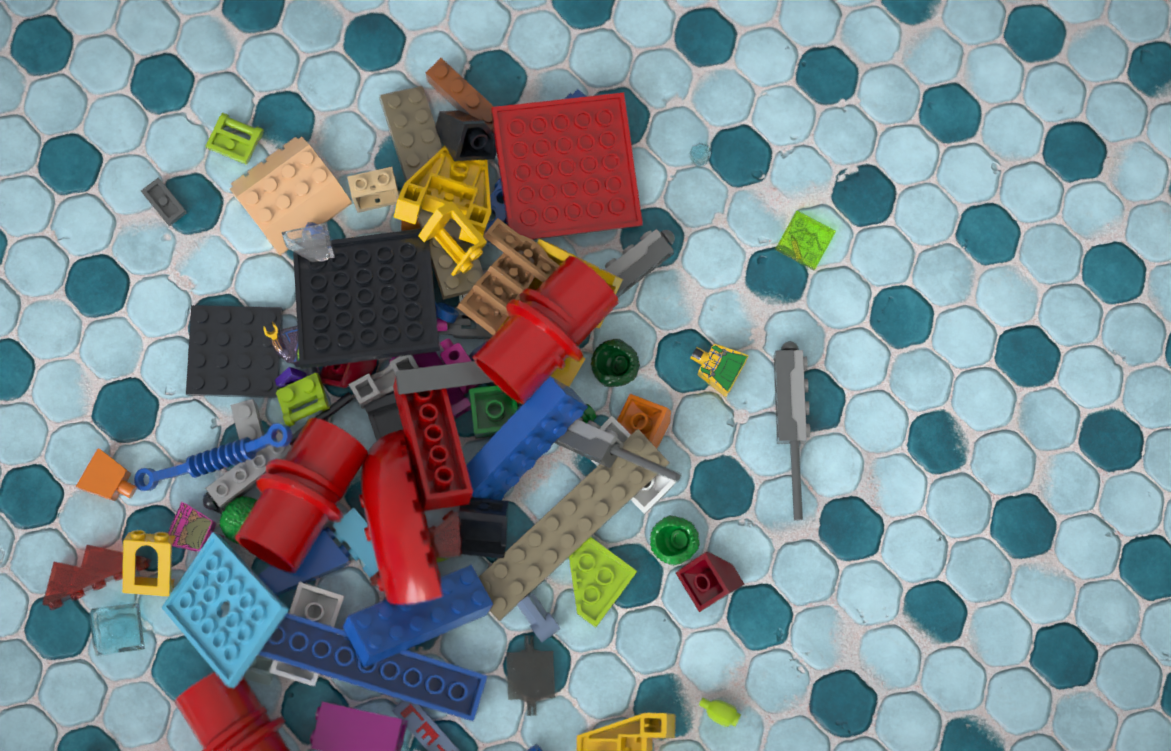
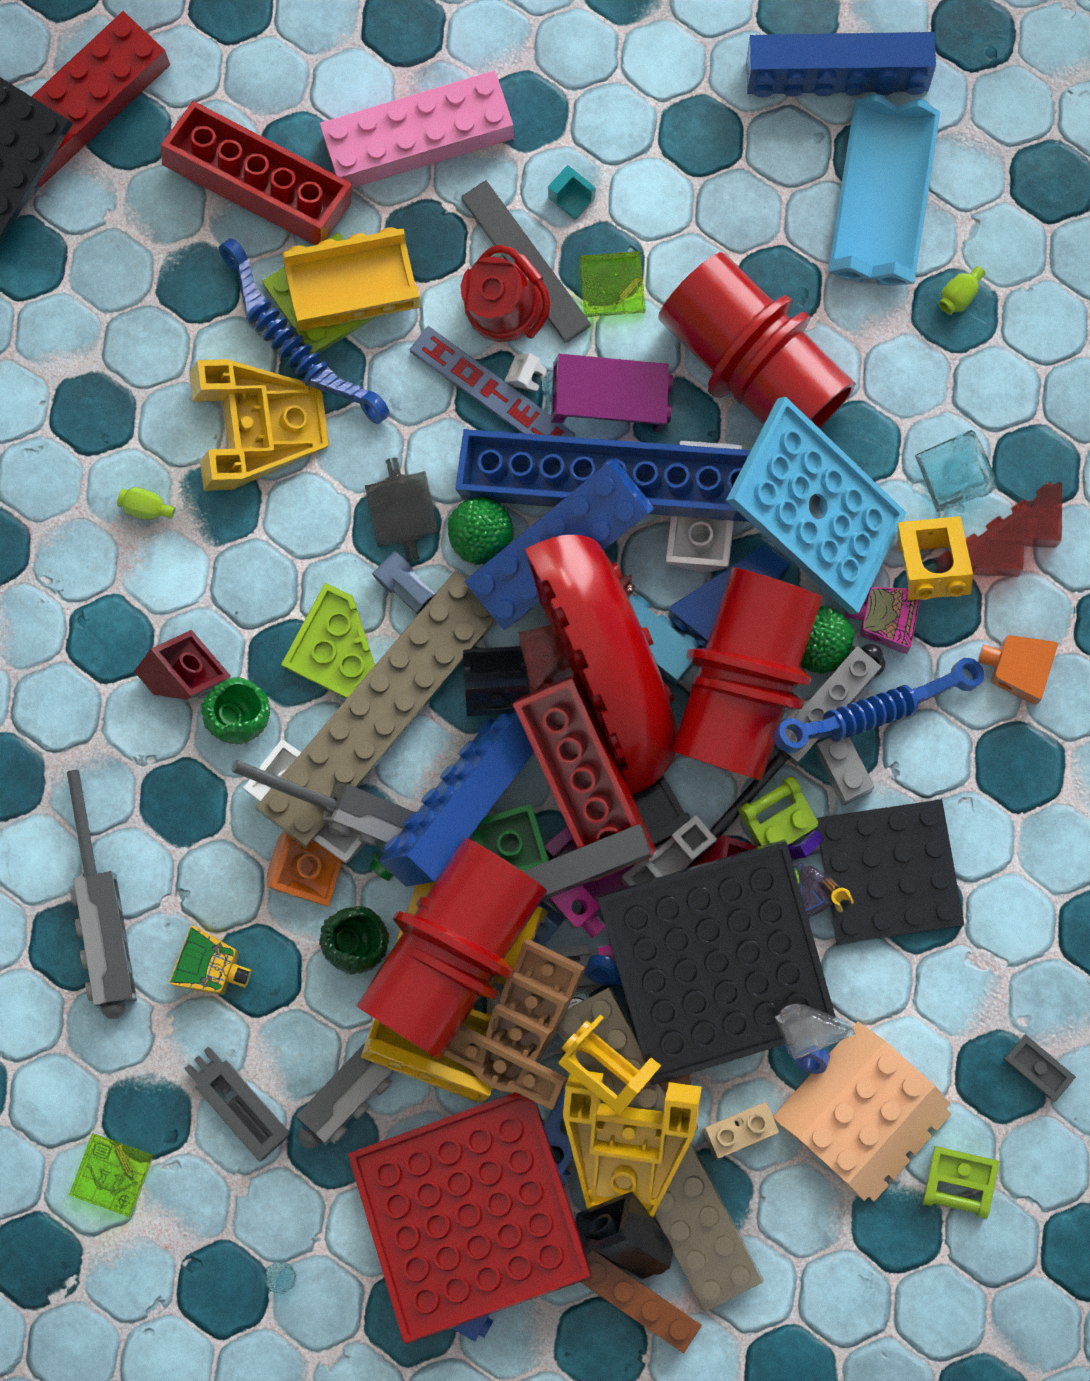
camera: 175 degrees right, 0 degrees up
none -> dark grey hinge [184,1046,291,1162]
none -> green hair [448,497,514,565]

